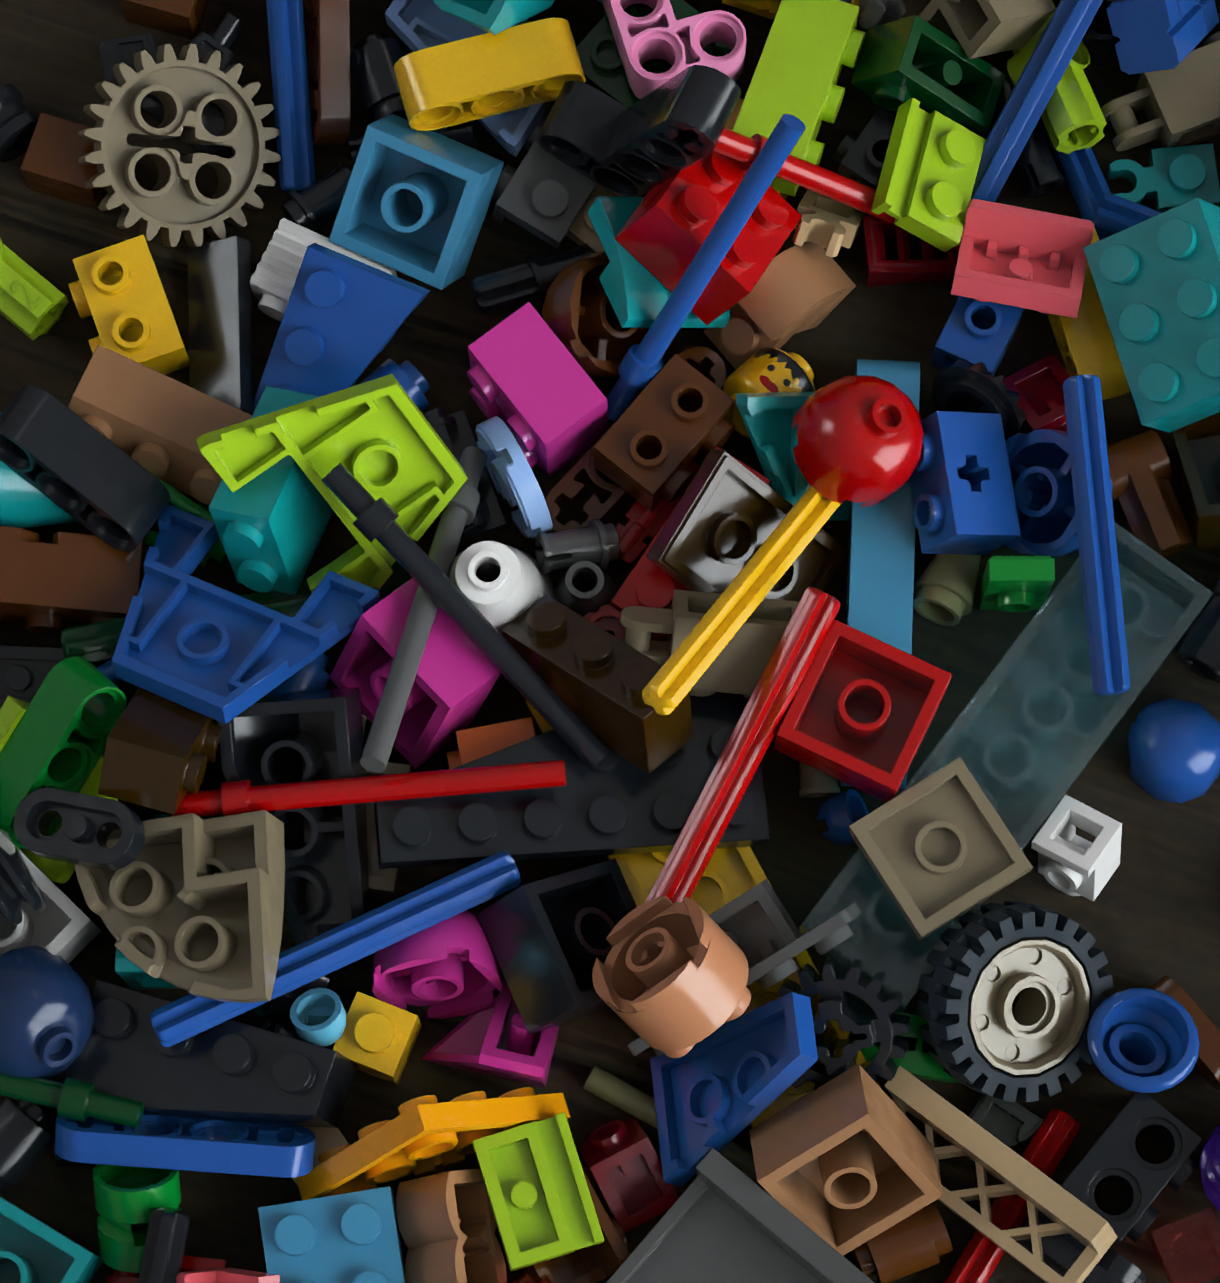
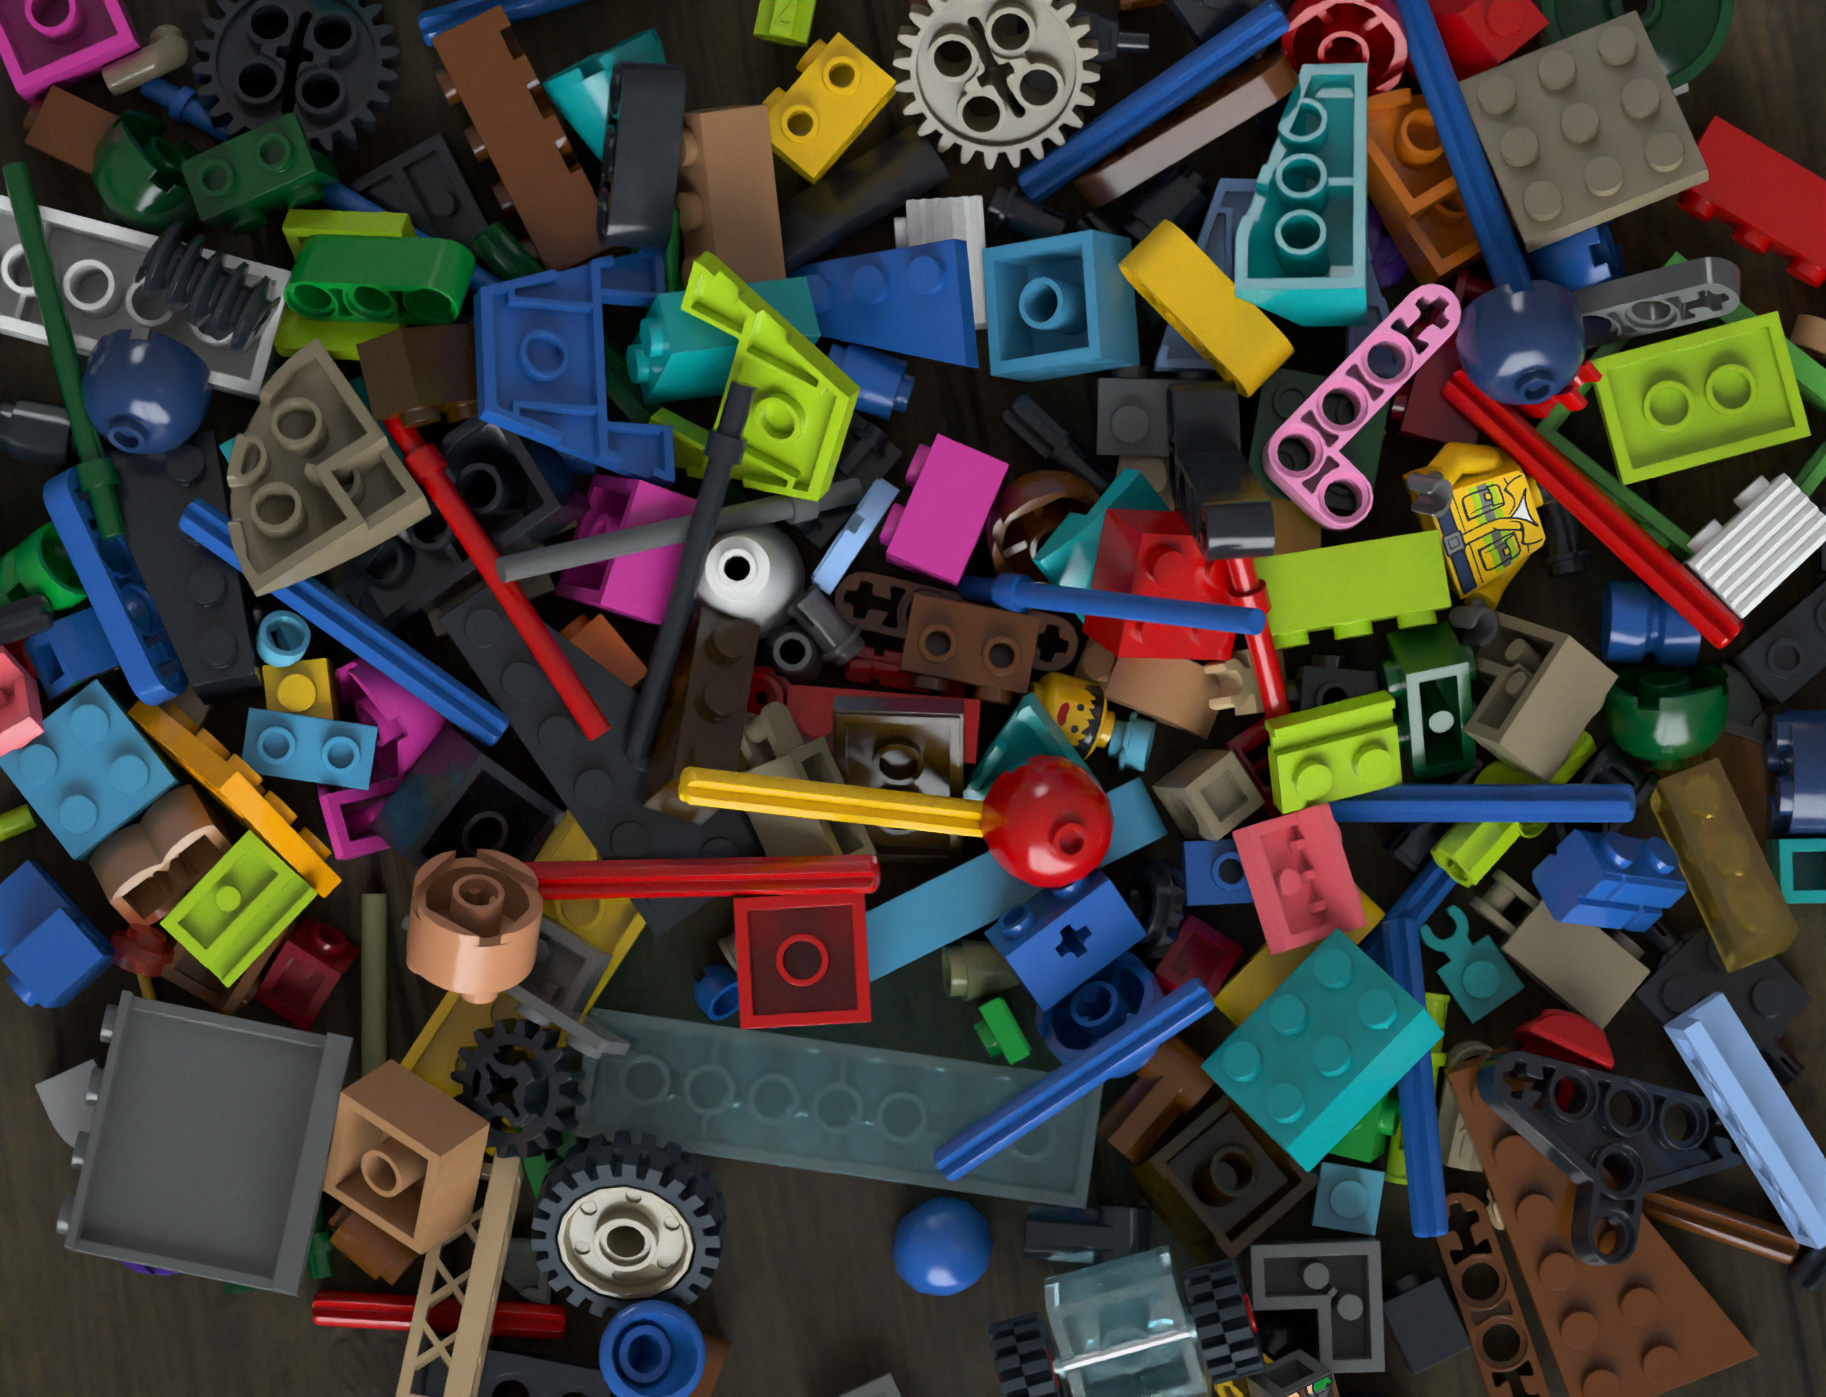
camera: 55 degrees right, 10 degrees up
black plate [14,788,145,870] -> none
blue wing [650,992,818,1187] -> none
dark tan plate [848,757,1033,941] -> none
white brick [1032,794,1122,902] -> none
none -> blue brick [23,607,122,701]
none -> dark azure hinge [242,707,378,790]
none -> medium azure plate [1108,711,1156,772]
none -> dark tan brick [1152,749,1265,841]

